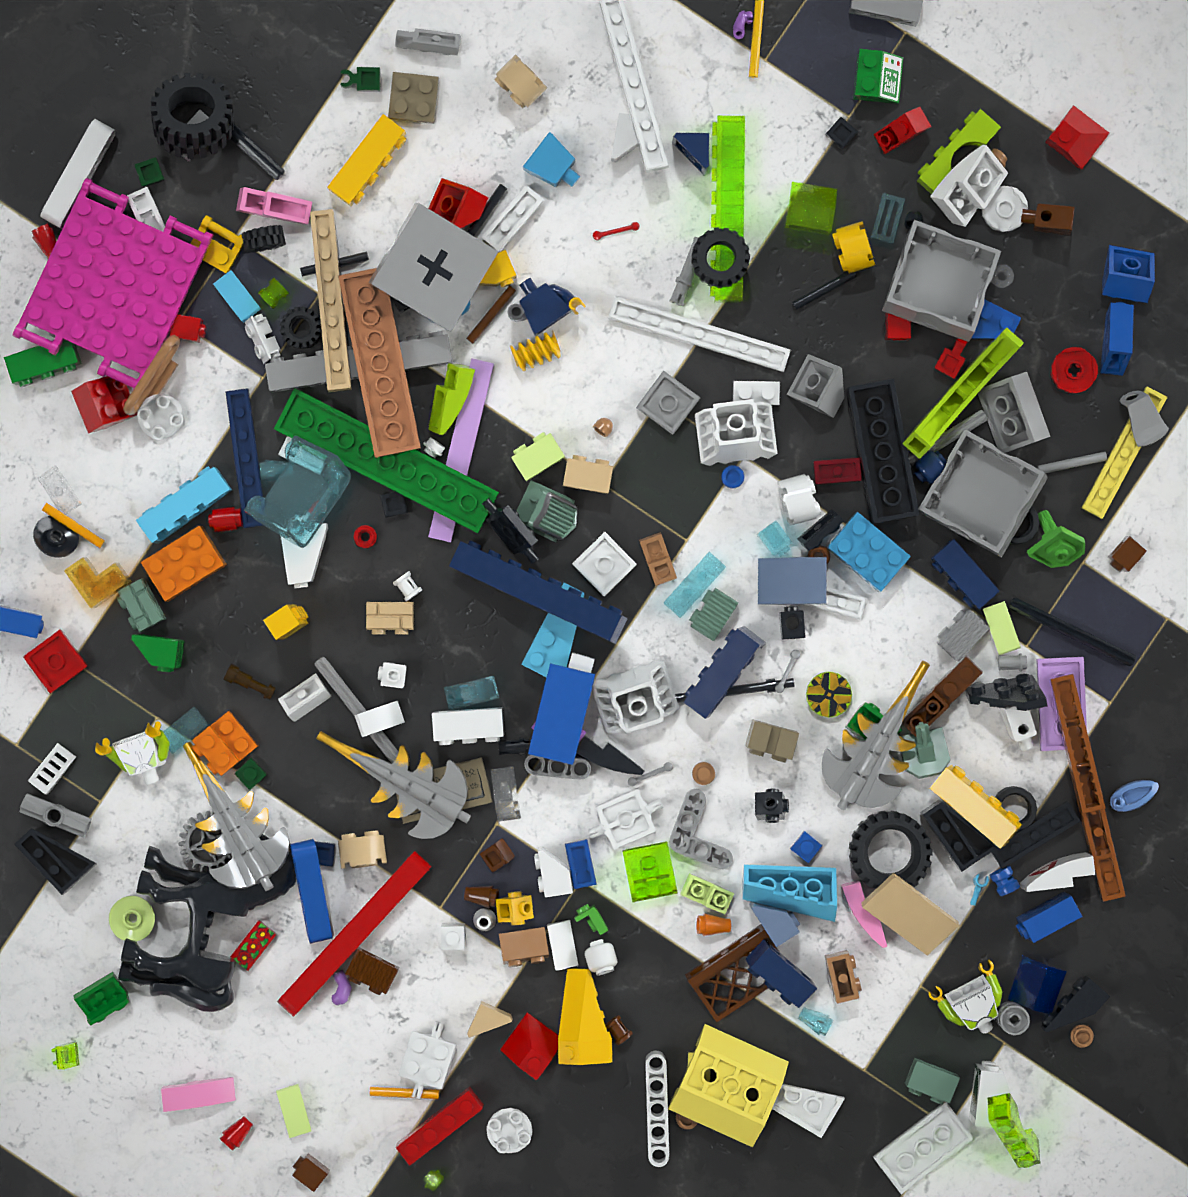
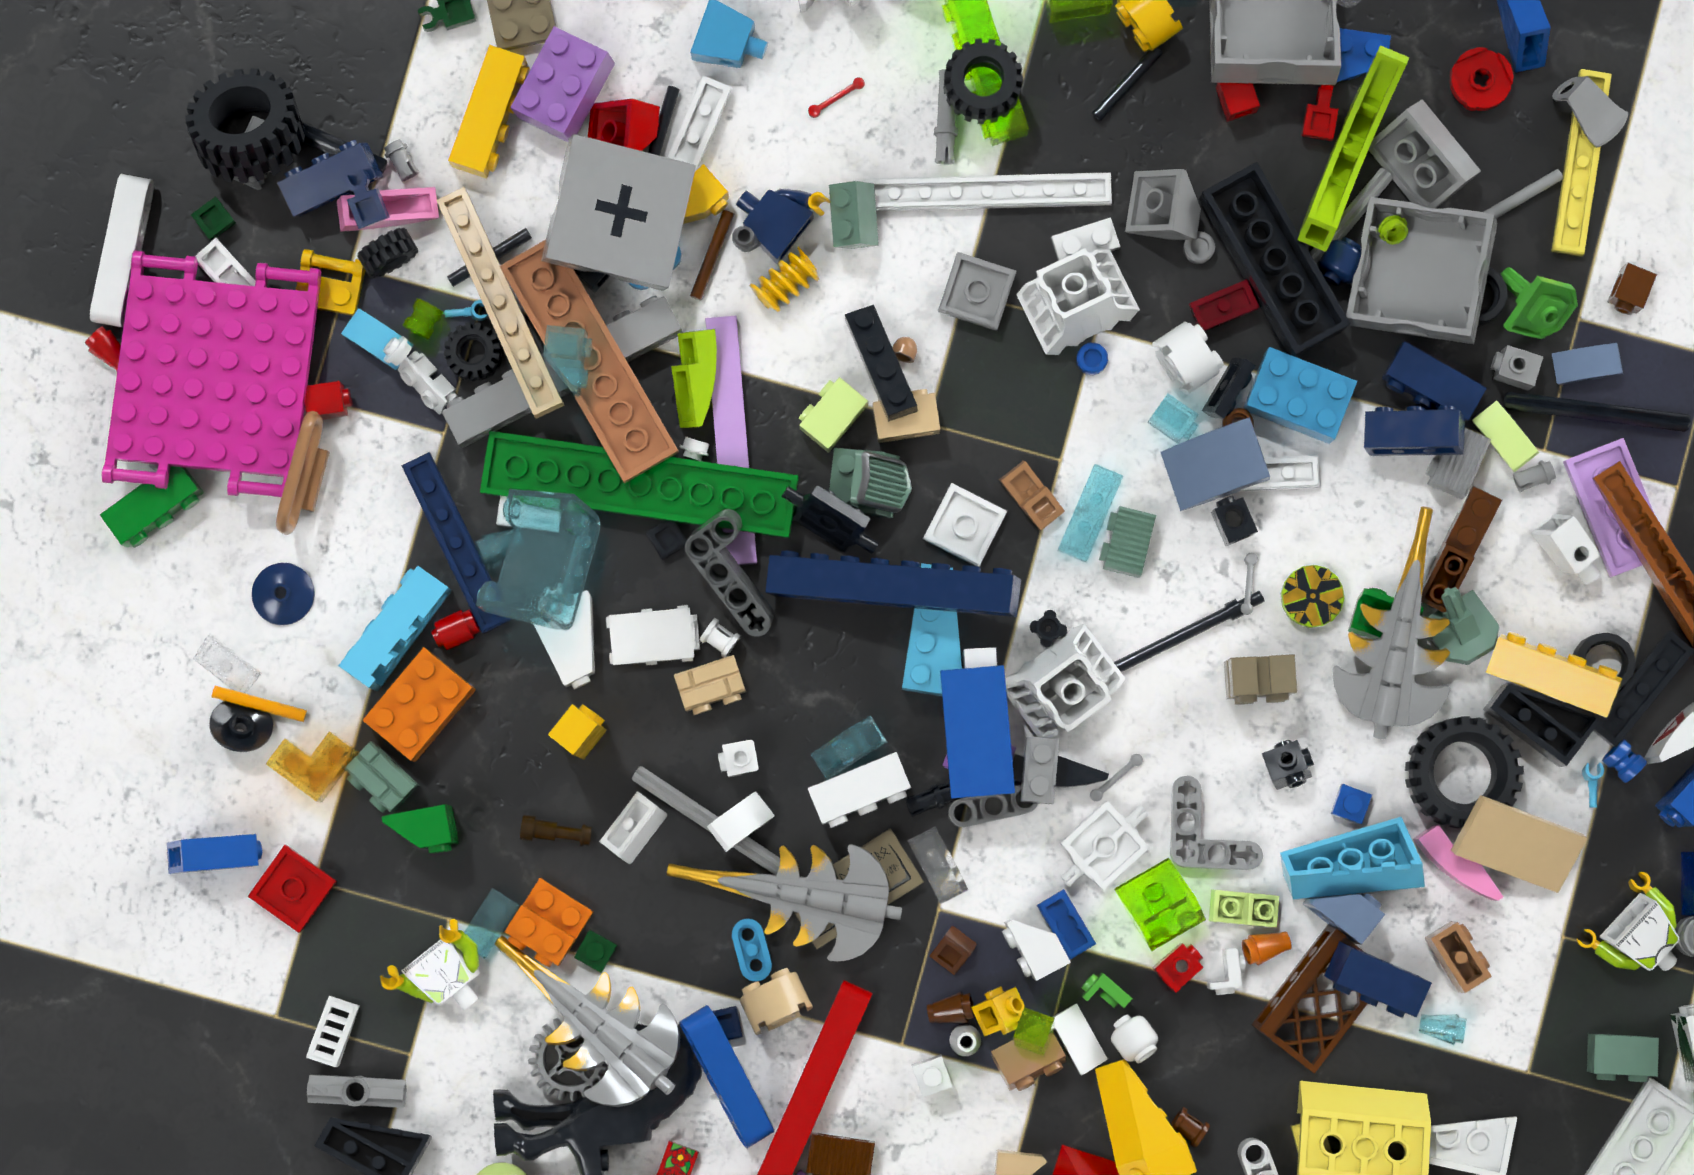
camera: 15 degrees left, 5 degrees down
red slope [71,376,138,434] -> none
white dish [137,394,183,440] -> none
red plate [354,525,377,548] -> none
dark blue wedge [683,626,766,719] -> none
medium nougat plate [692,762,715,785] -> none
black plate [965,674,1048,711] -> none
none -> dark blue dish [252,563,315,625]
none -> dark blue brick [277,140,383,217]
none -> dark blue plate [344,169,390,229]
none -> white plate [383,336,412,366]
none -> light grey pin [384,139,419,182]
none -> medium azure hand [444,300,488,321]
none -> medium lavender brick [510,26,615,142]
none -> clear light blue slope [543,325,592,396]
none -> white piece [606,605,700,665]
none -> dark grey beam [685,509,774,637]
none -> dark azure plate [732,919,772,981]
none -> sand green brick [829,181,879,249]
none -> black plate [844,304,918,422]
none -> clear neon green brick [1013,1007,1055,1056]
none -> light grey brick [1020,737,1059,804]
none -> black plate [1029,610,1067,647]
none -> red brick [1152,943,1204,993]
none -> light grey tile [1183,231,1215,264]
none -> white bracket [1207,947,1246,995]
none -> dark blue brick [1364,405,1465,456]
none -> lime plate [1378,215,1408,245]
none -> light grey brick [1491,345,1543,391]
none -> sand blue slope [1552,343,1623,385]

